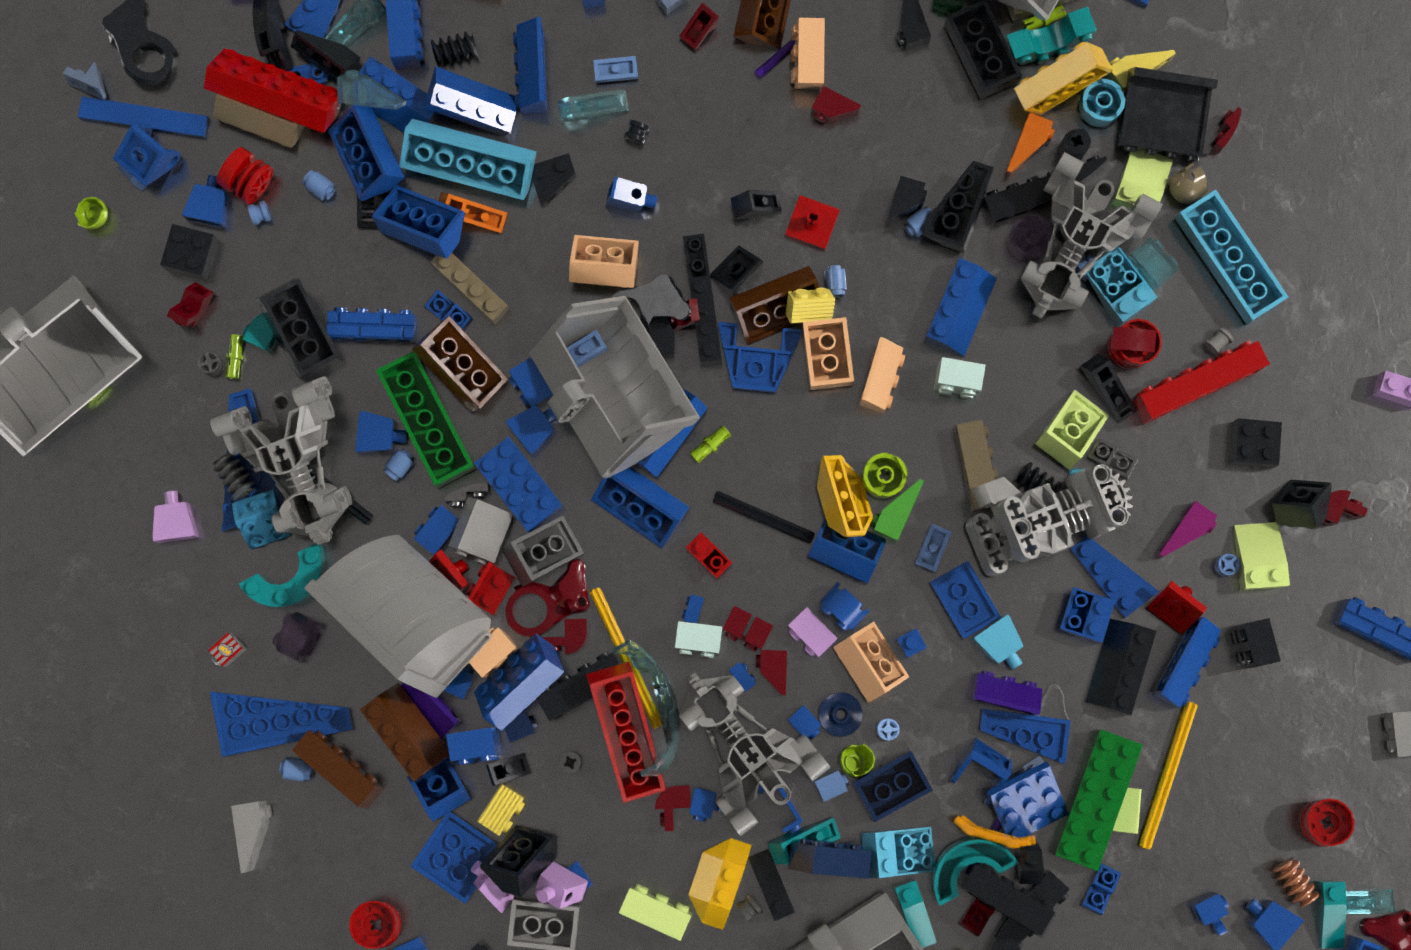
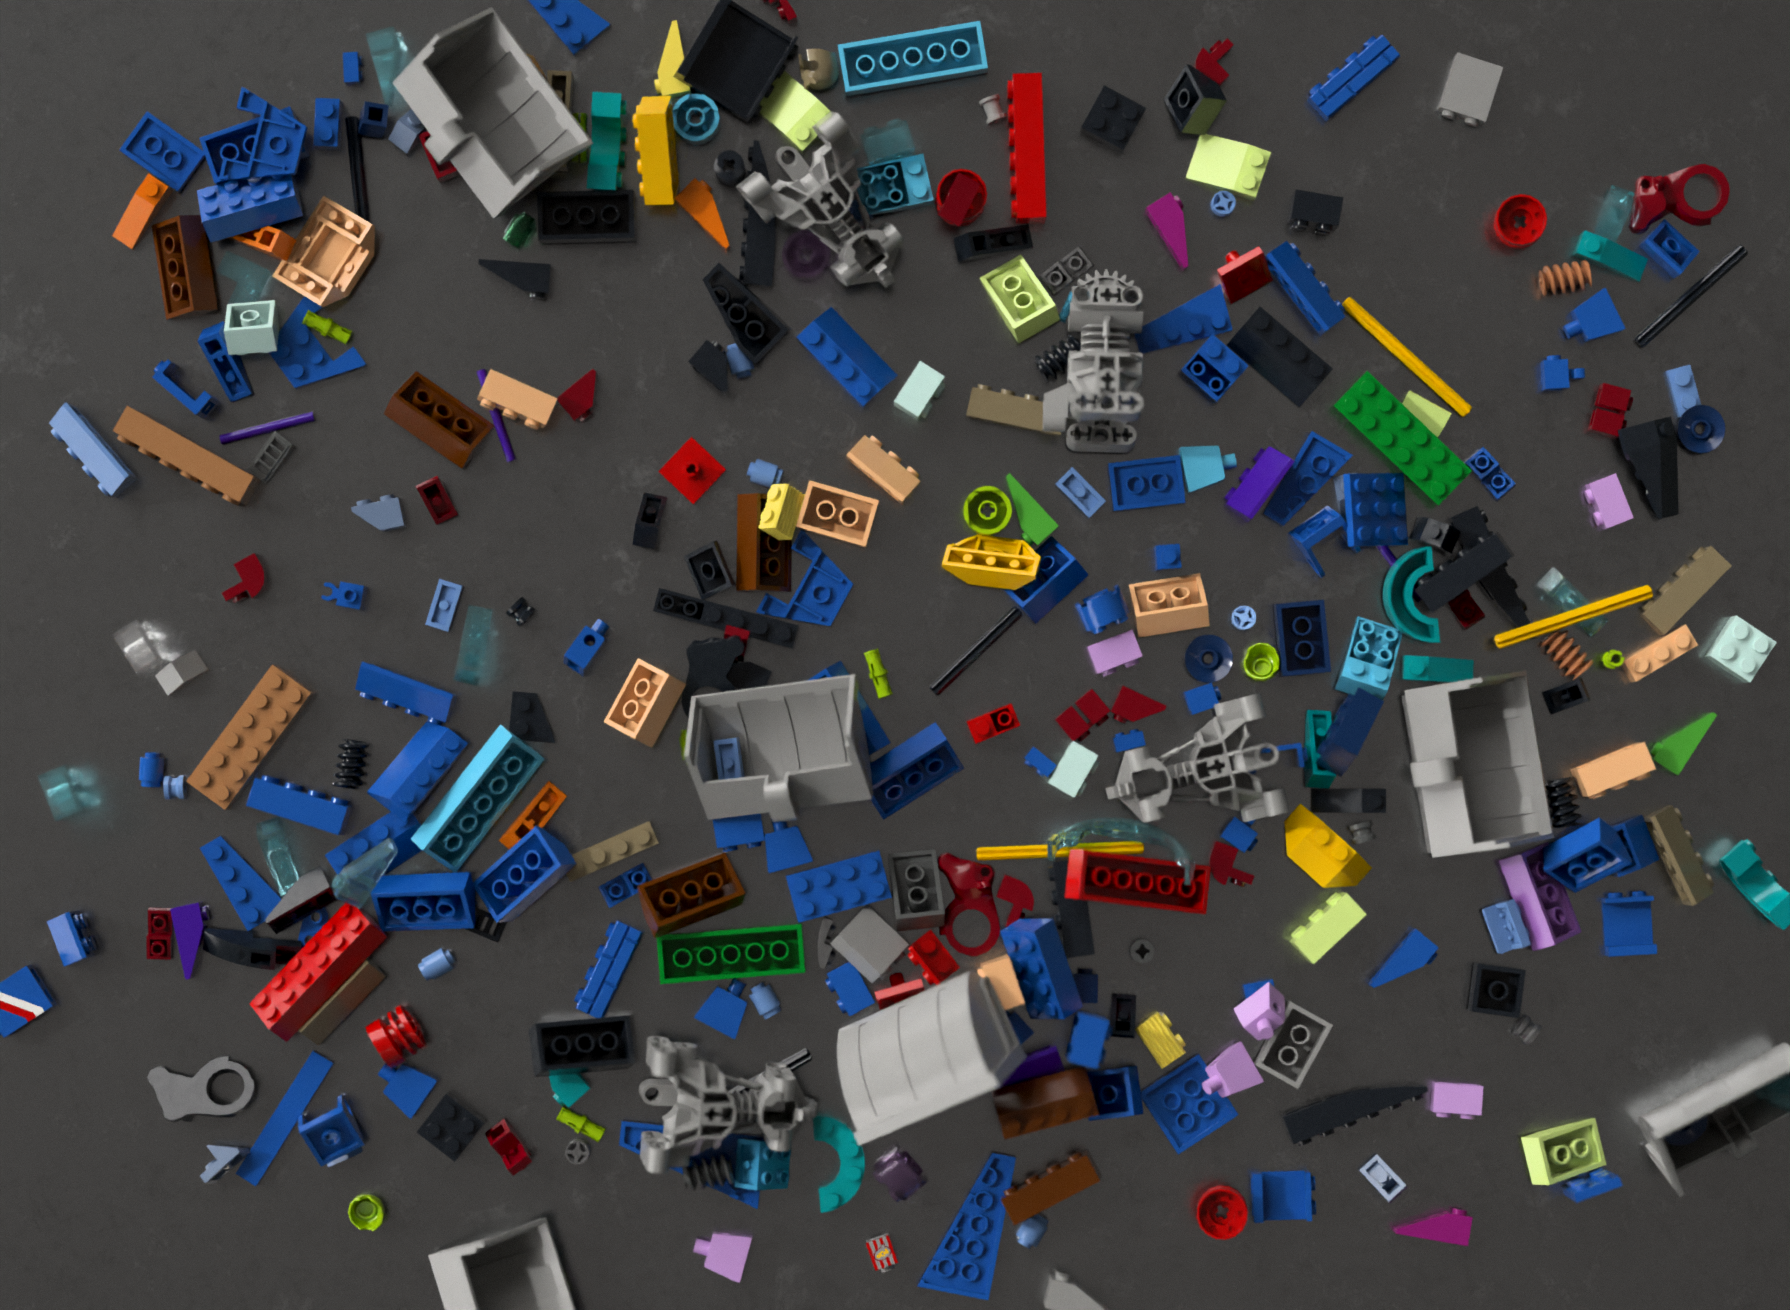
camera: 65 degrees left, 5 degrees up
medium blue wheel [247,200,271,226] -> none
black slope [480,825,556,897] -> none
medium blue brick [814,770,850,802] -> none
light orange piece [953,815,1036,849] -> none

